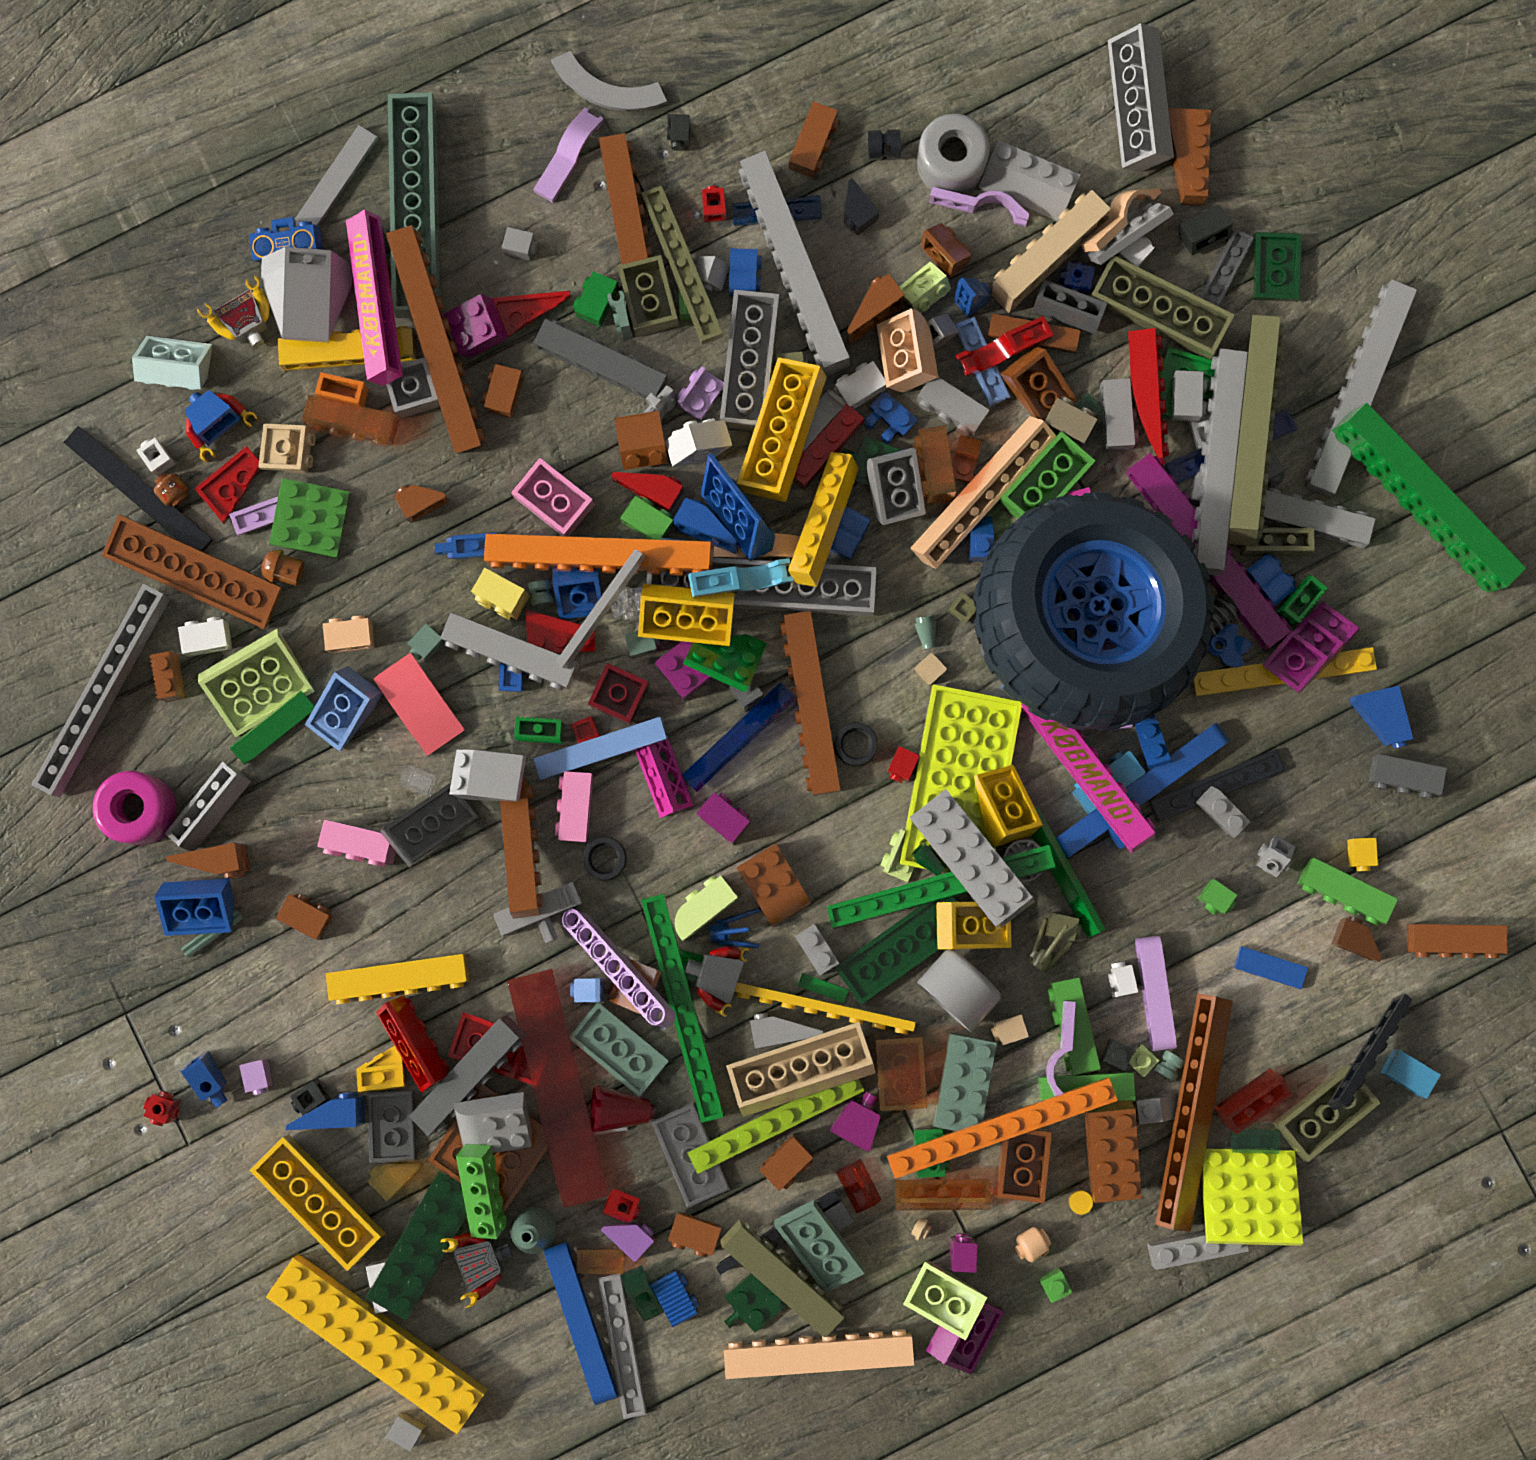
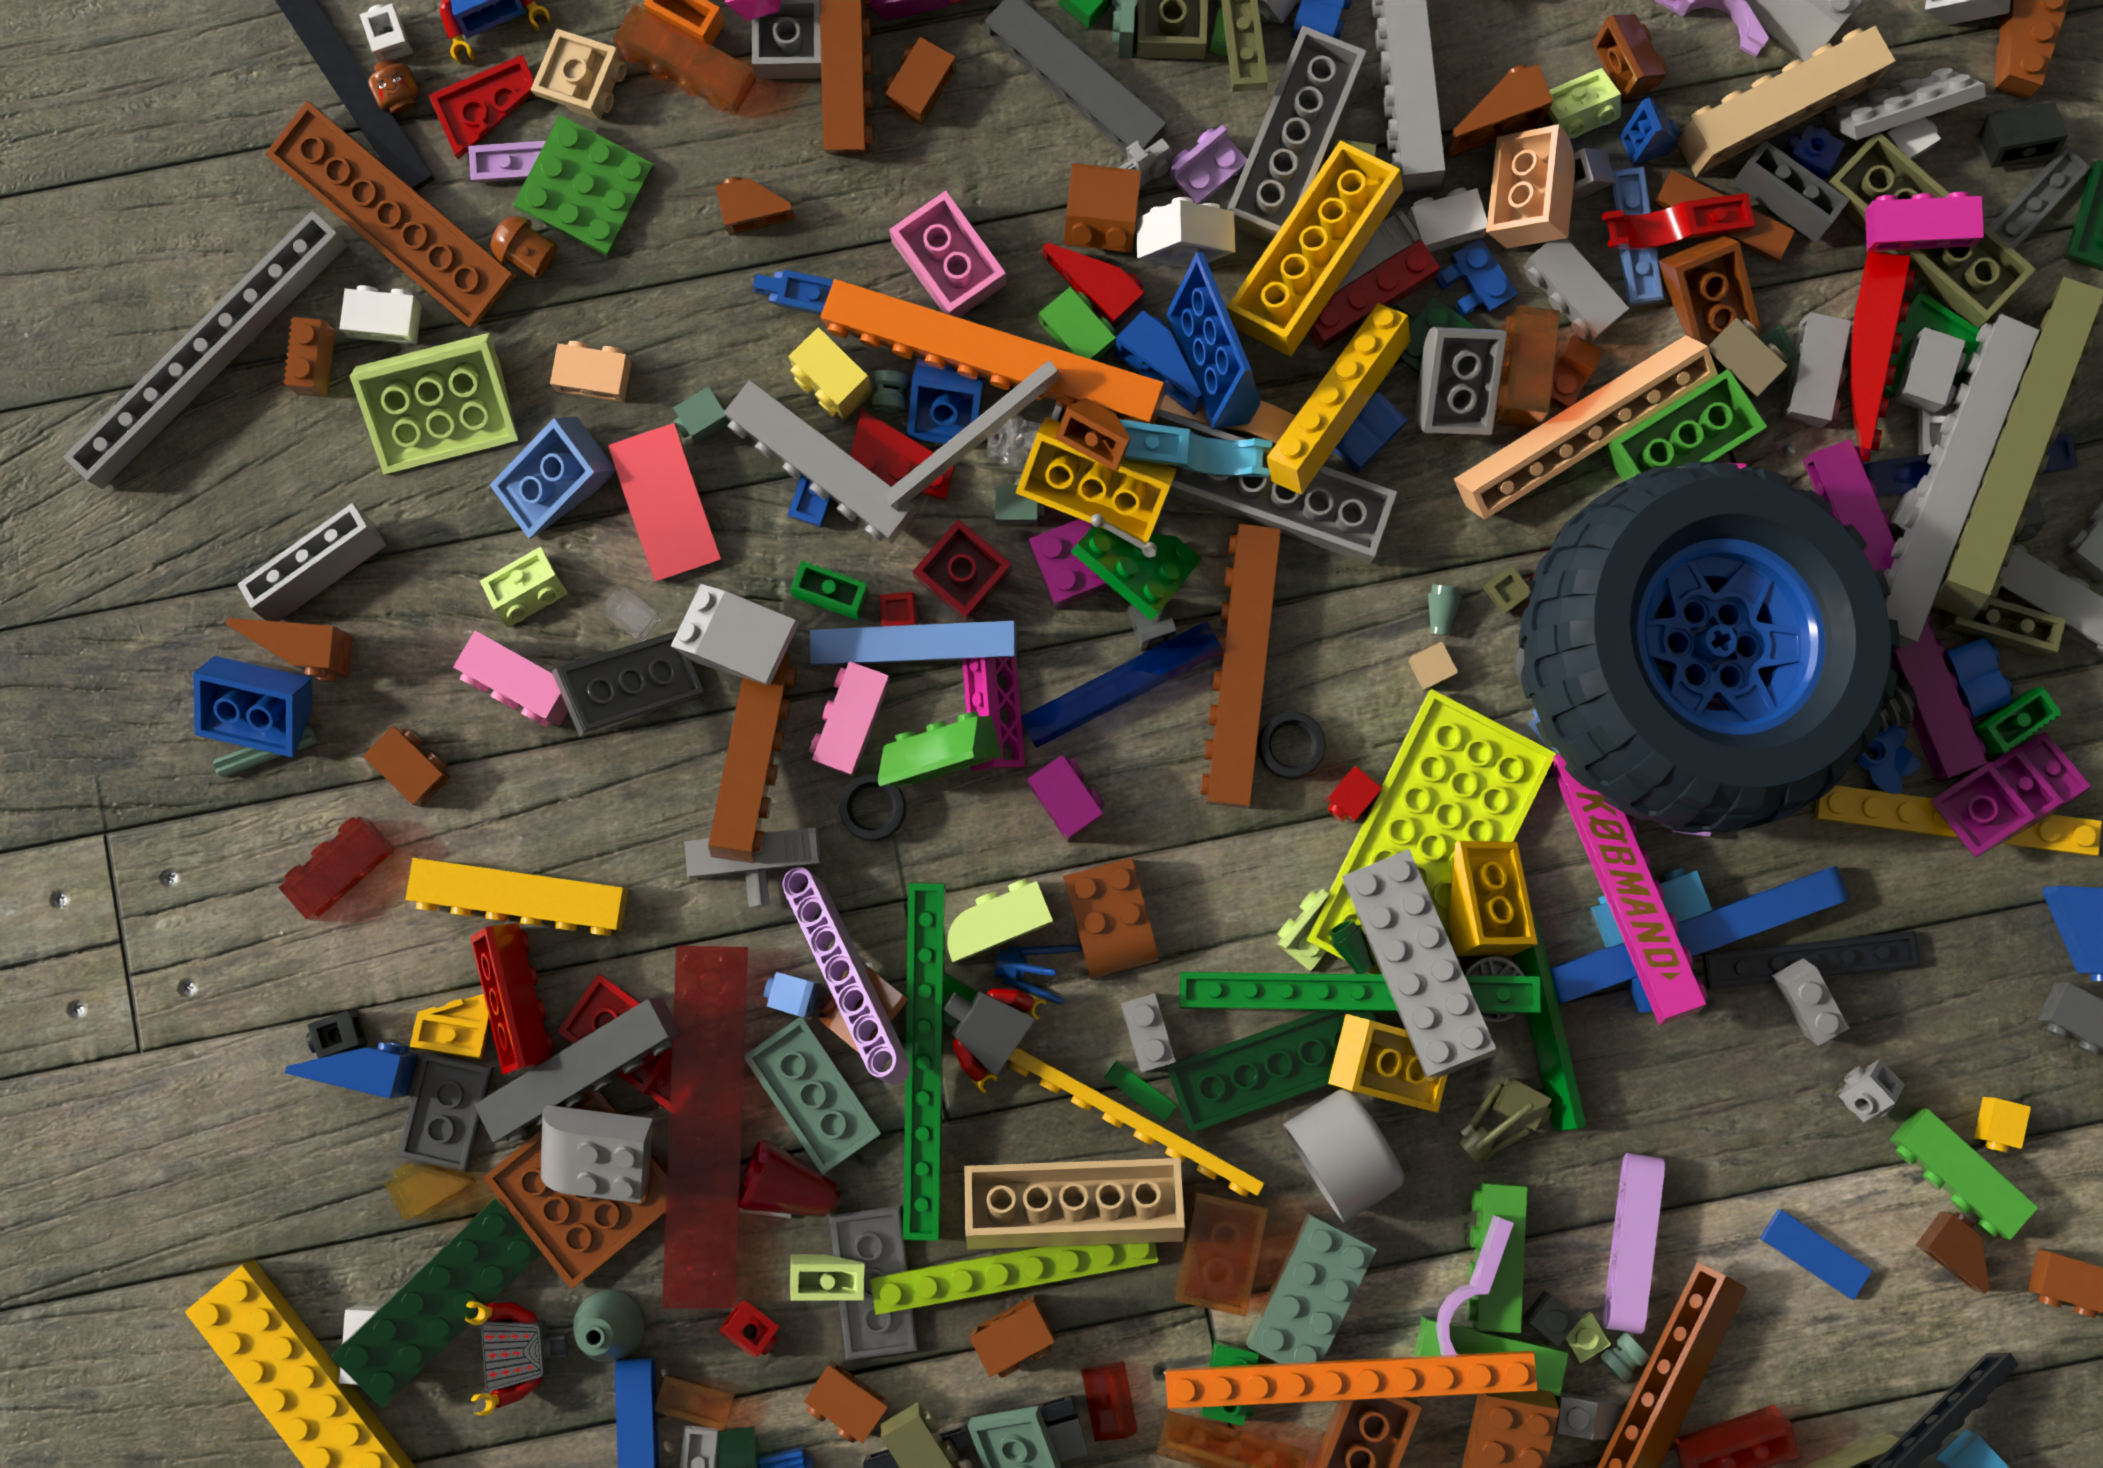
camera: 10 degrees right, 0 degrees up
dark pink piece [93,771,177,845] -> none
red brick [143,1091,181,1126] -> none
blue torso [180,1051,228,1108] -> none
green tile [230,690,315,765] -> none
lavender brick [239,1059,273,1095] -> none
yellow brick [249,1135,386,1271] -> none
bright green brick [456,1144,507,1239] -> none
medium lavender slope [601,1222,655,1262] -> none
light grey slope [750,1012,823,1048] -> none
magenta torso [829,1092,881,1152] -> none
blue slope [969,517,994,562] -> none
tan brick [991,1014,1029,1045] -> none
light nougat piece [1081,188,1161,252] -> none
white brick [1108,961,1138,997] -> none
blue hinge [1135,715,1171,769] -> none
bright green brick [1197,879,1237,915] -> none
none -> clear red brick [278,816,396,920]
none -> yellowish green bracket [480,547,568,627]
none -> yellowish green slope [790,1254,865,1301]
none -> bright green slope [878,711,1002,787]
none -> dark orange slope [1055,398,1131,472]
none -> light grey hinge [1091,514,1157,558]
none -> dark pink brick [1865,192,1984,251]

